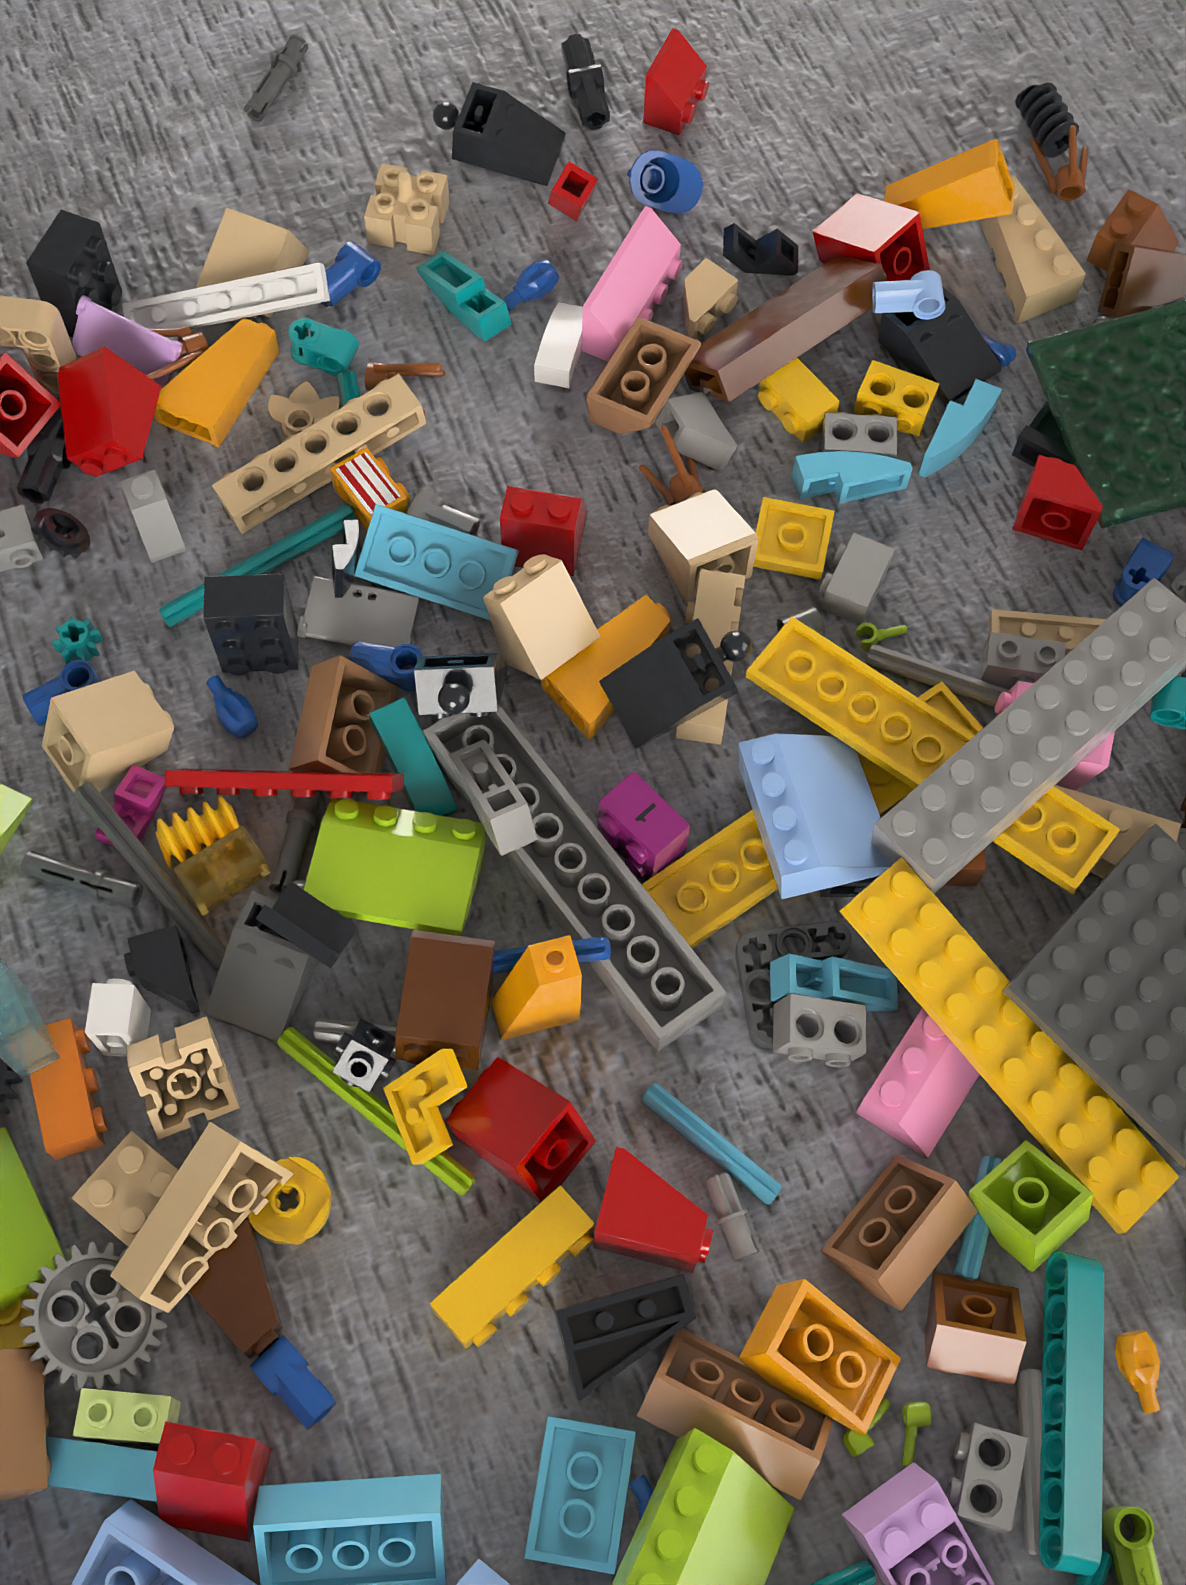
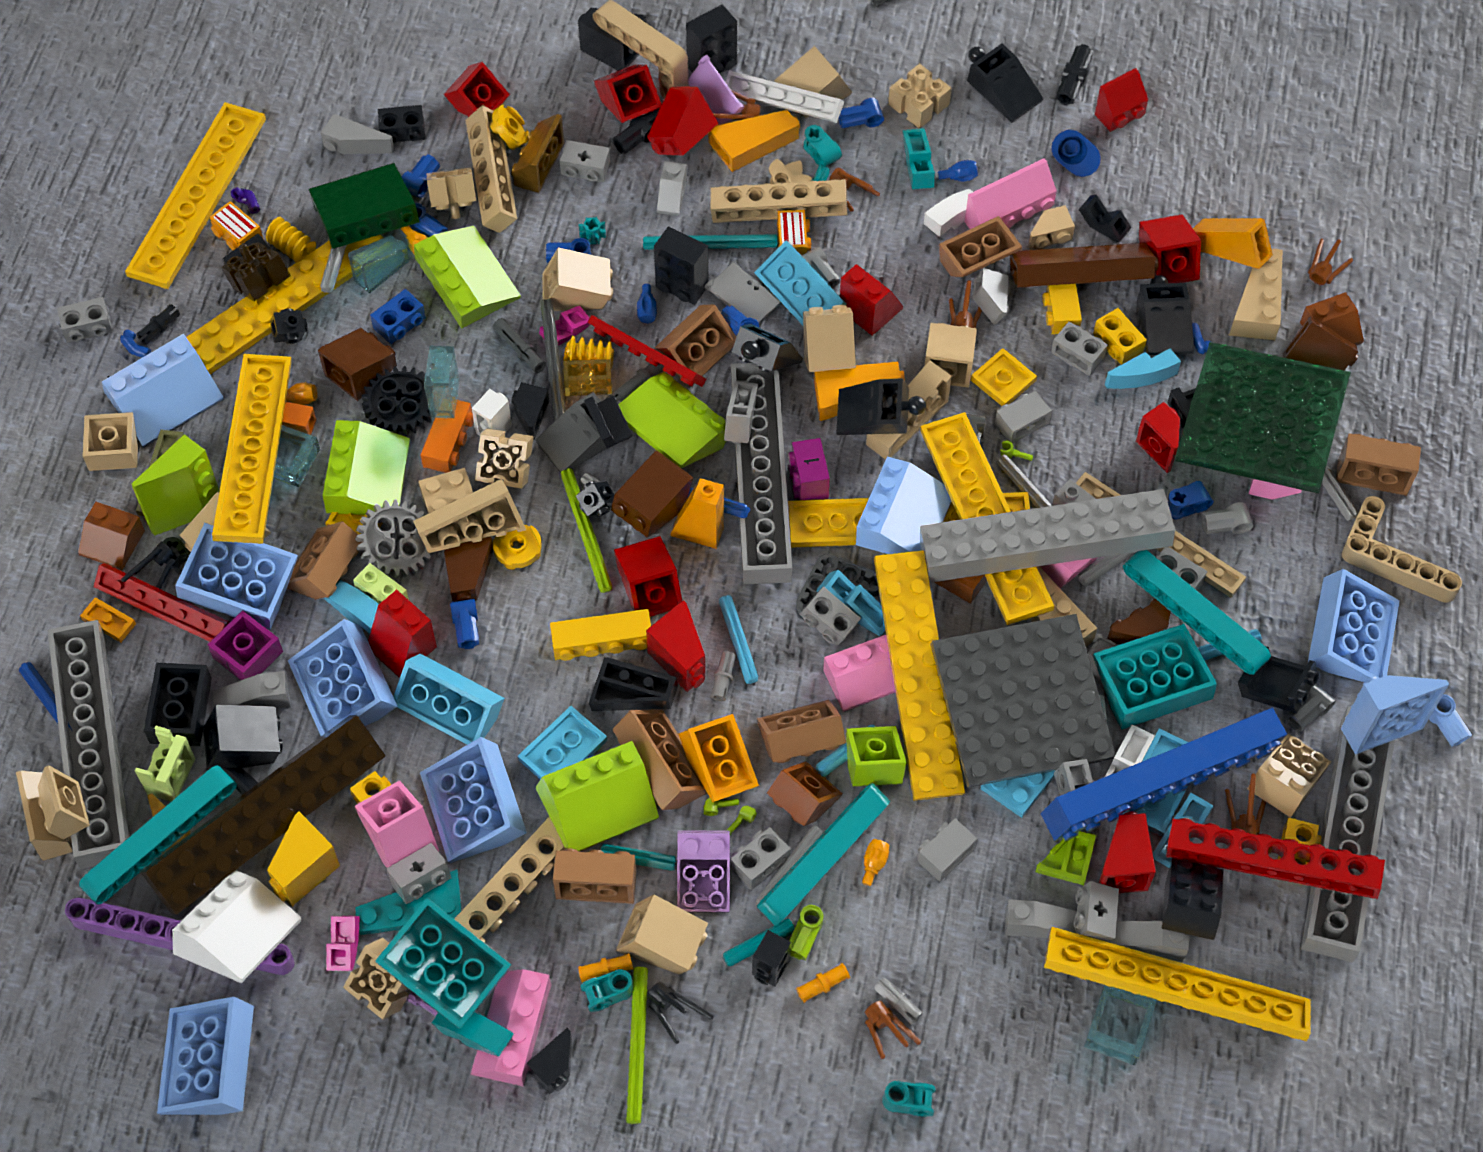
camera: 35 degrees right, 5 degrees down
black gear [31,508,90,558] -> none
slope [331,520,359,598] -> none
teal slope [369,698,458,817] -> none
yellow plate [383,1049,468,1165] -> none
red brick [548,161,598,221] -> none
medium azure slope [792,451,913,504] -> none
light blue piece [872,270,945,320] -> none
black piece [1015,83,1079,158] -> none

